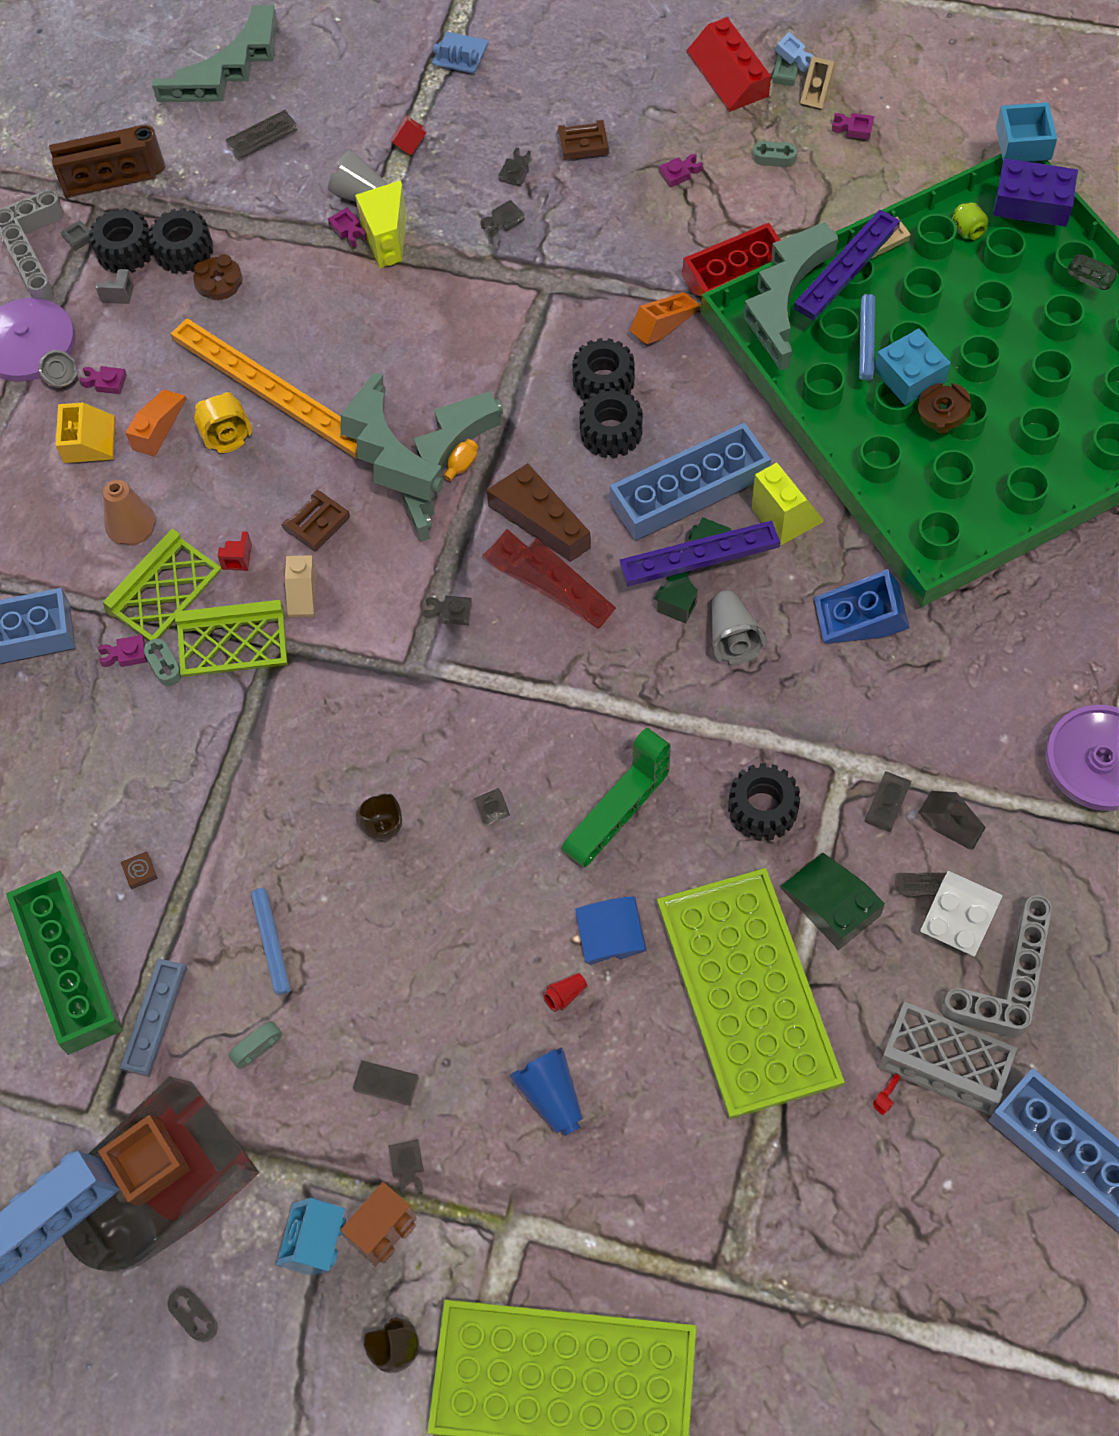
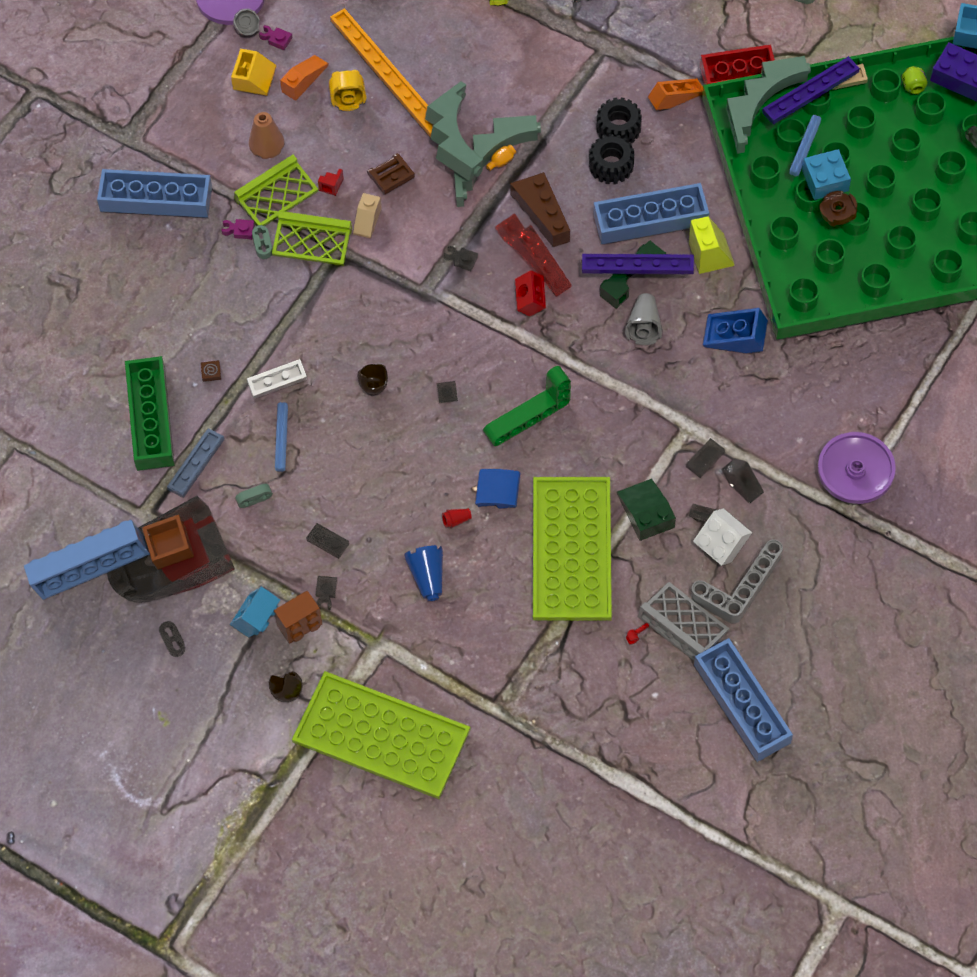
camera: 15 degrees right, 0 degrees up
black tyre [728,763,801,841] -> none
none -> white brick [247,359,307,399]
none -> red brick [515,270,546,317]

